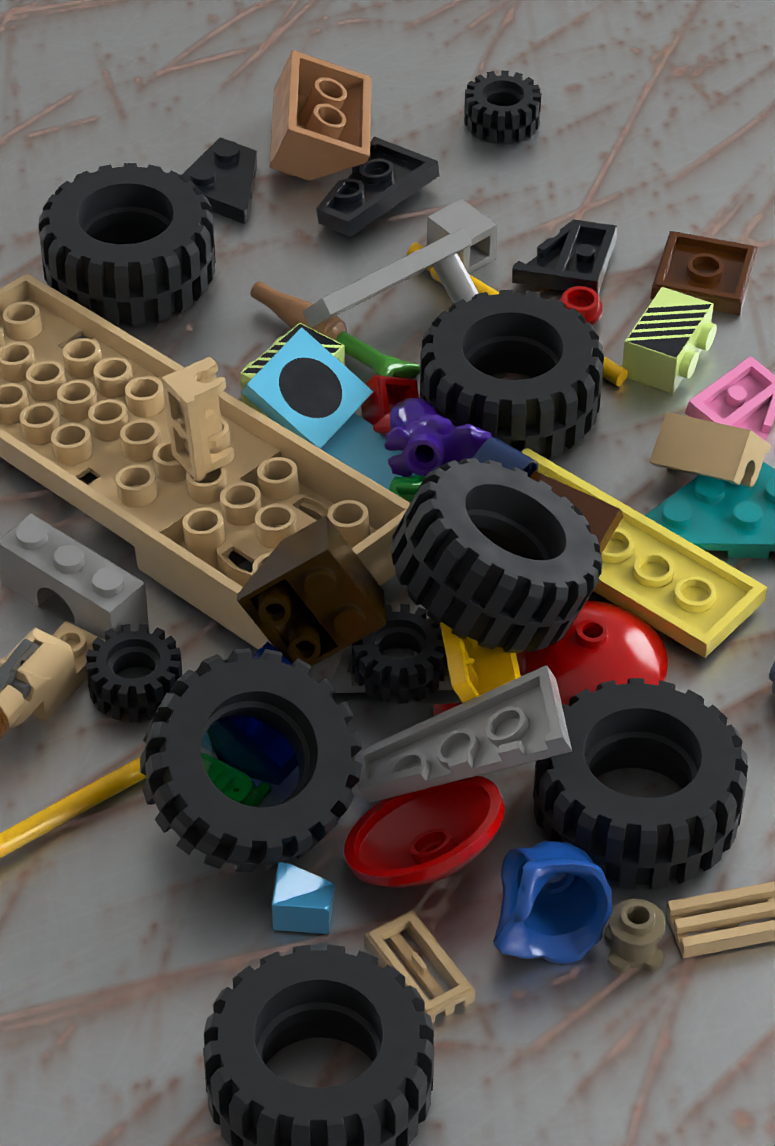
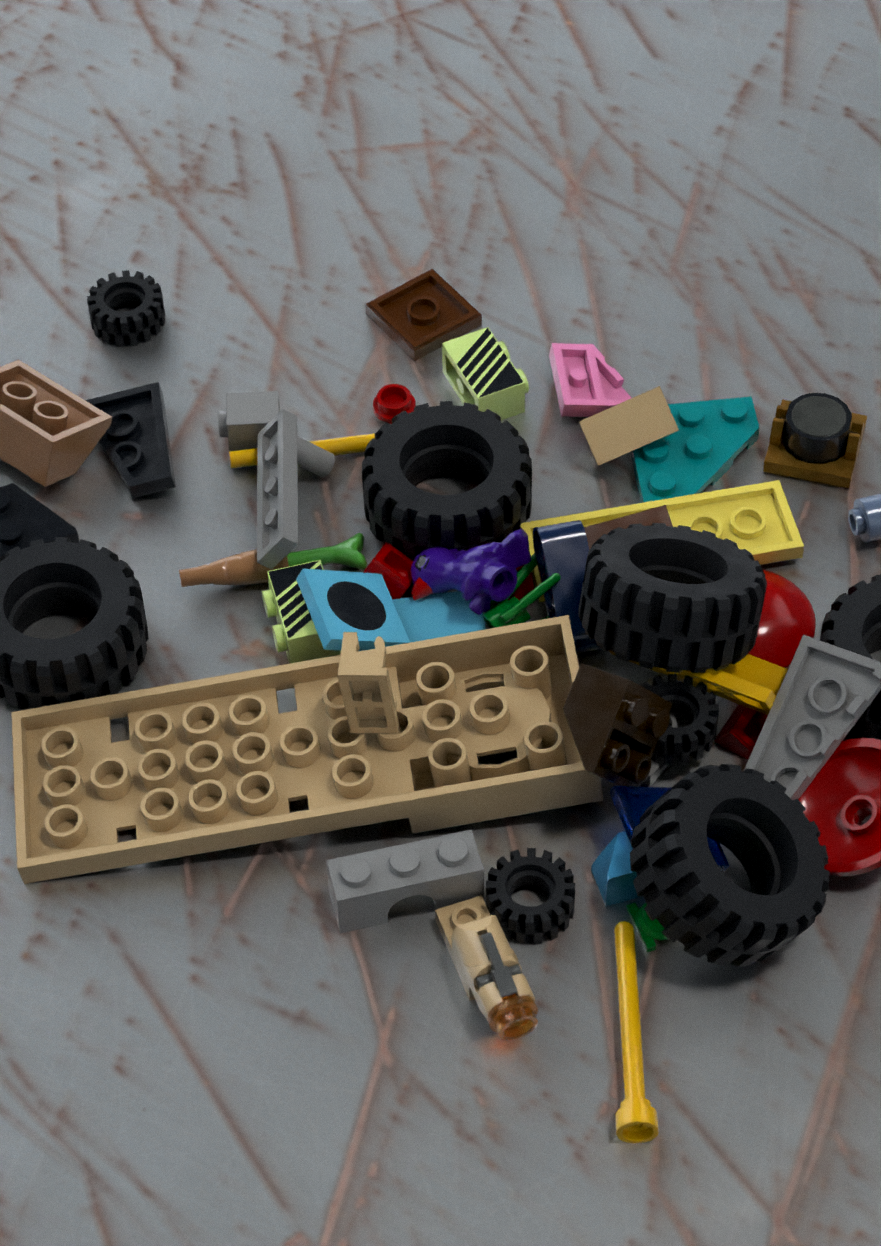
camera: 50 degrees left, 5 degrees up
dark azure slope [272,862,335,934] -> none
black wing [512,219,617,294] -> none

